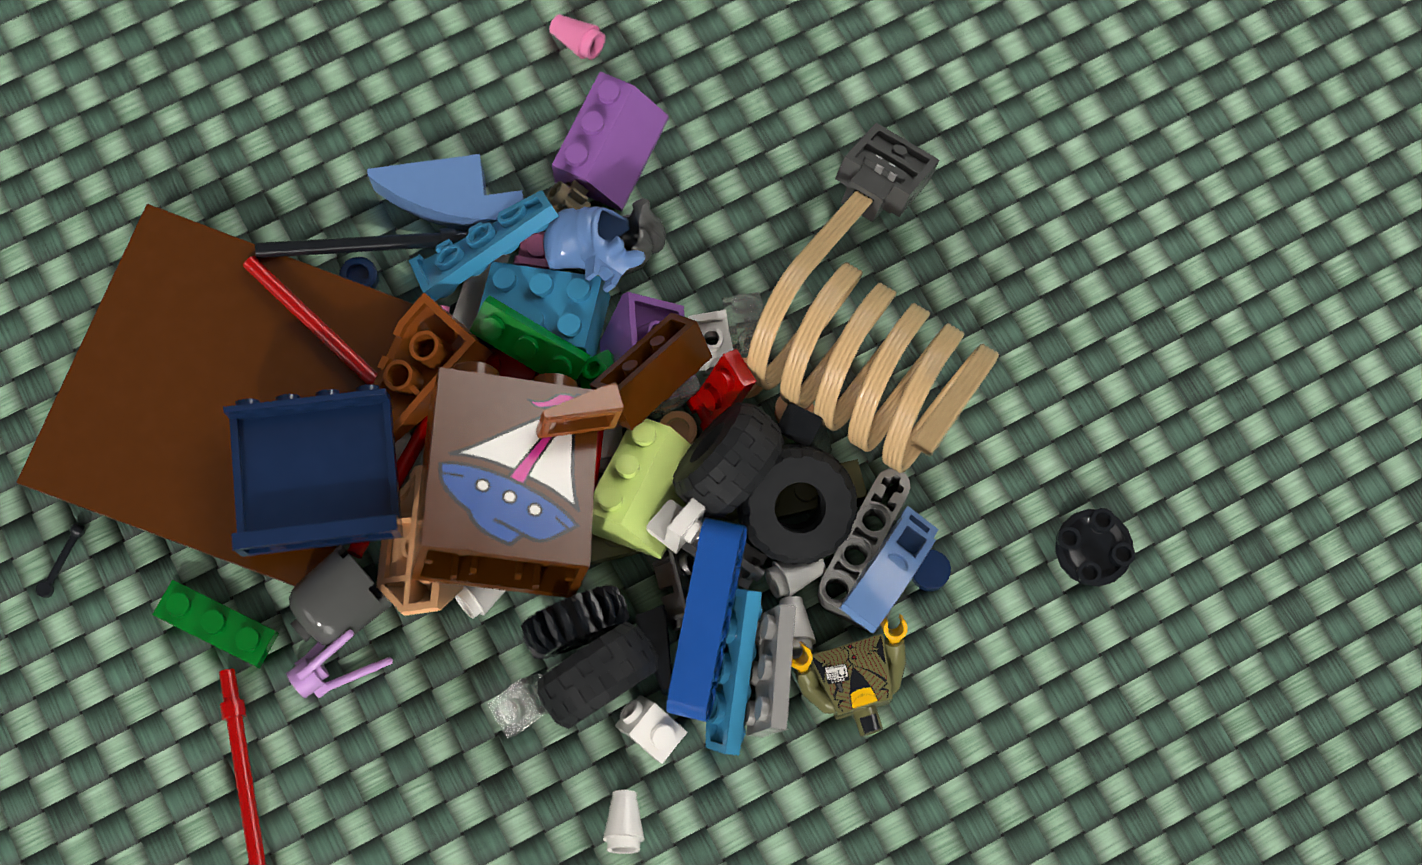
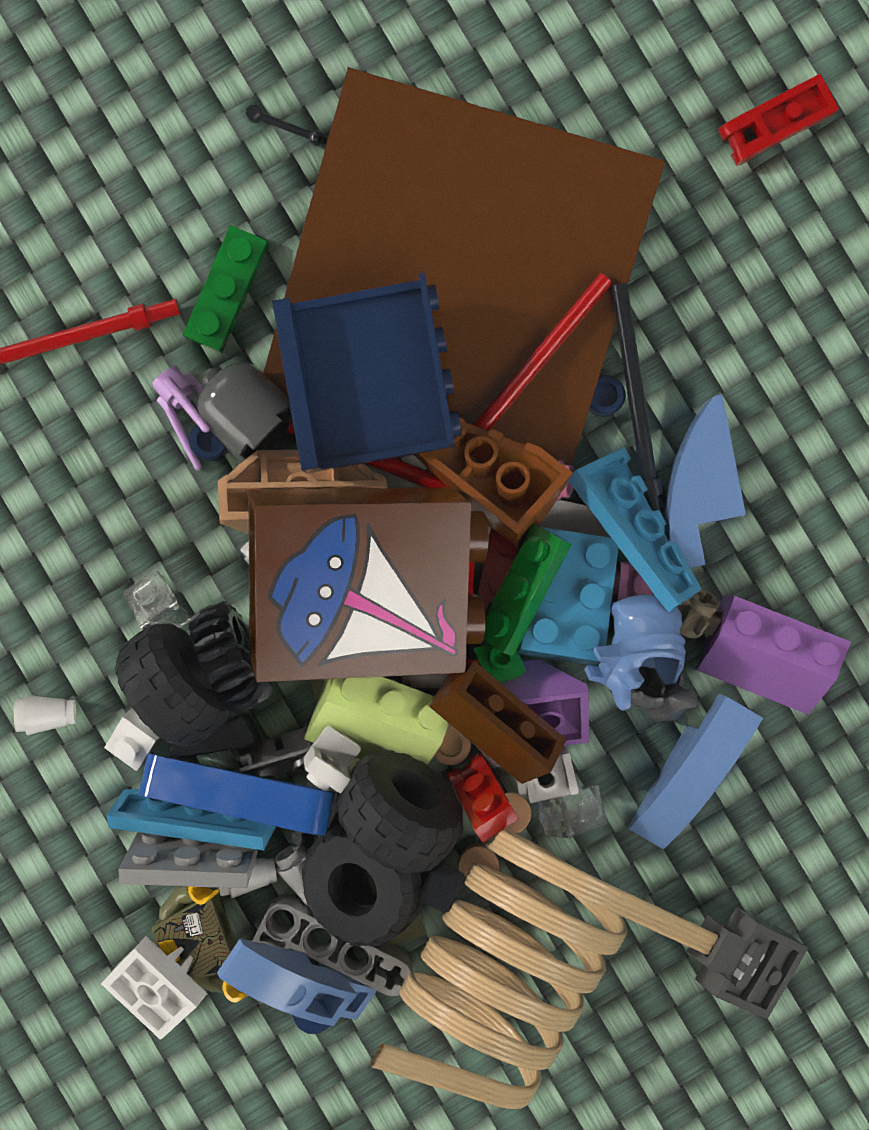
camera: 90 degrees right, 15 degrees up
dark orange slope [536,383,624,438] -> none
none -> white piece [101,936,207,1040]
none -> dark blue tile [189,424,229,461]
none -> medium blue slope [627,694,763,849]
none -> red plate [718,74,839,166]

